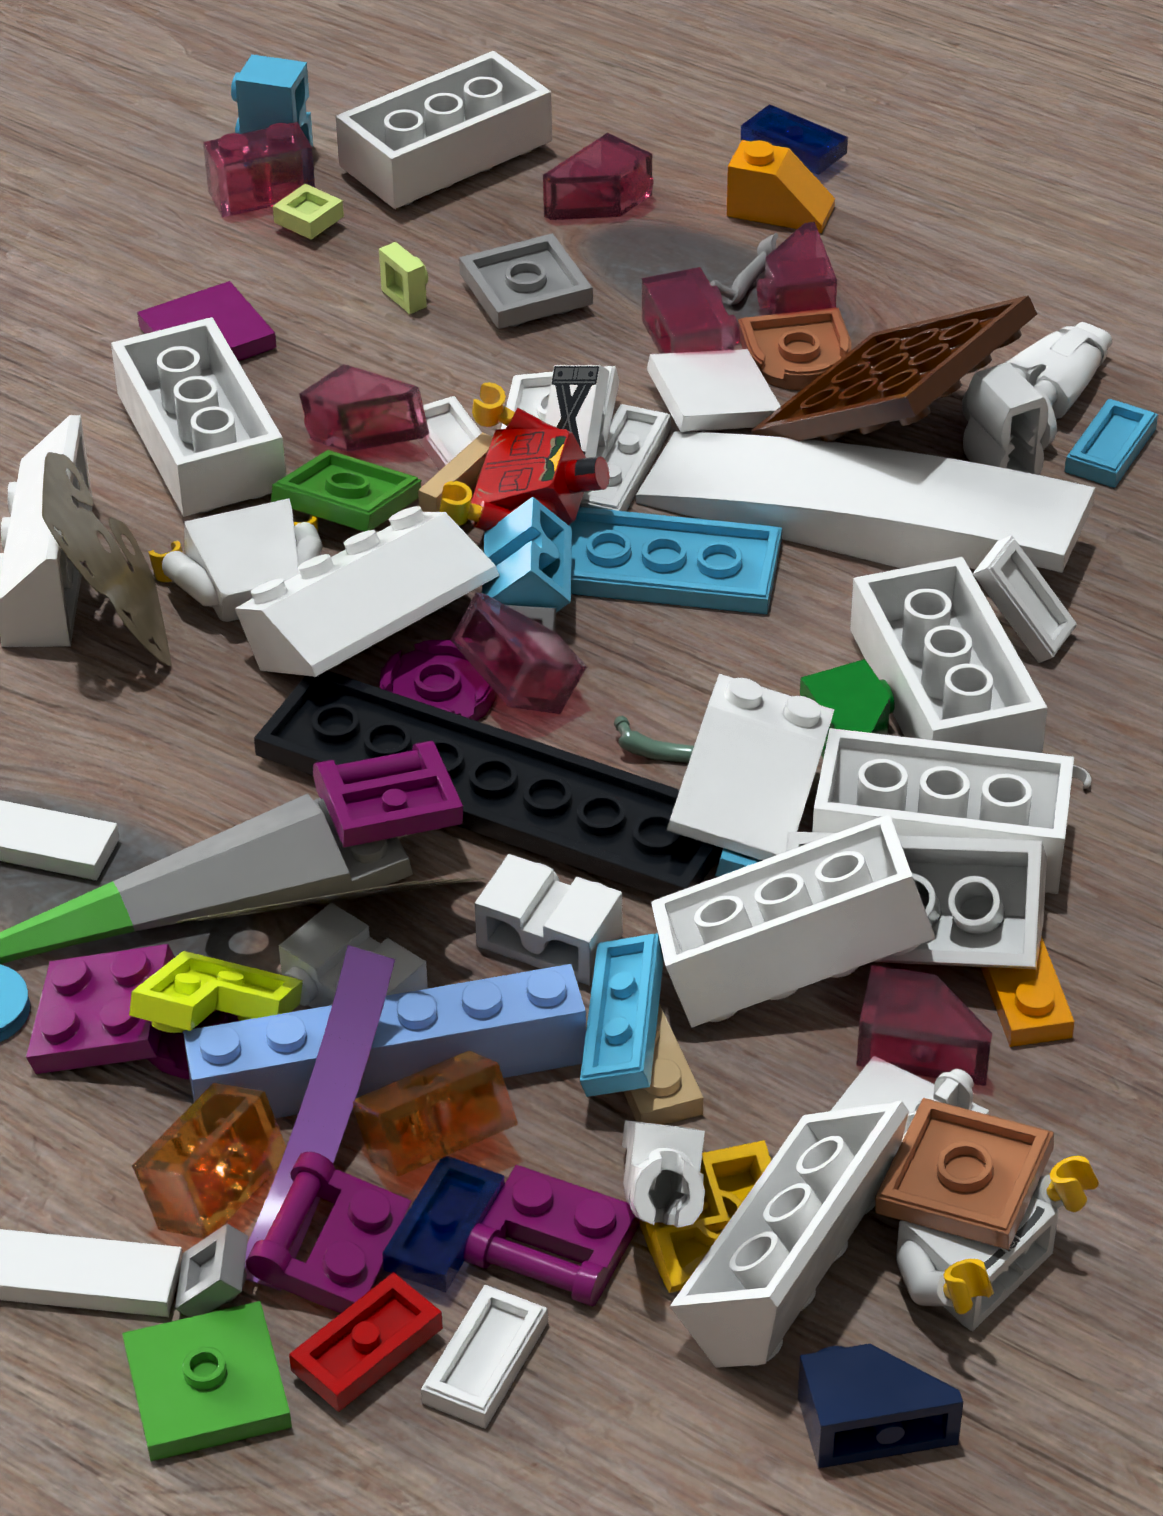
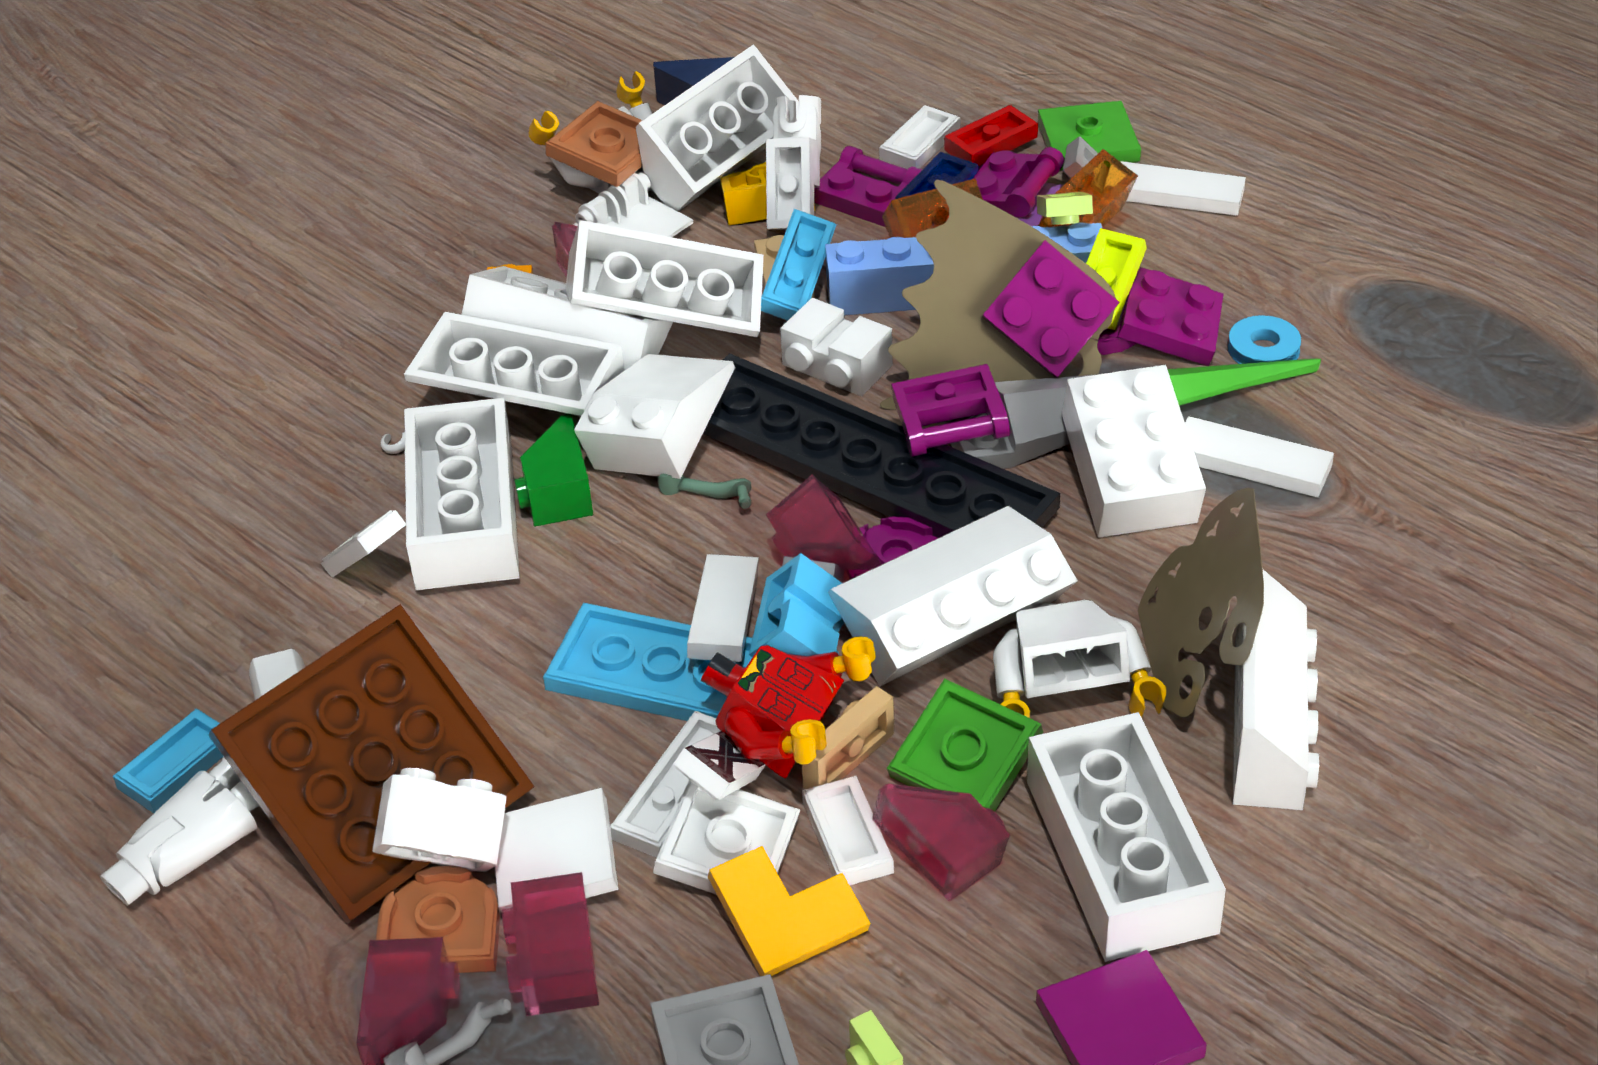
camera: 170 degrees left, 0 degrees up
white slope [636,431,1095,573] -> none
none -> white brick [372,768,507,872]
none -> white tile [687,554,759,662]
none -> yellow tile [708,846,871,976]
none -> magenta plate [981,240,1120,378]
none -> yellowish green plate [1036,192,1093,225]
none -> white brick [1062,365,1206,538]

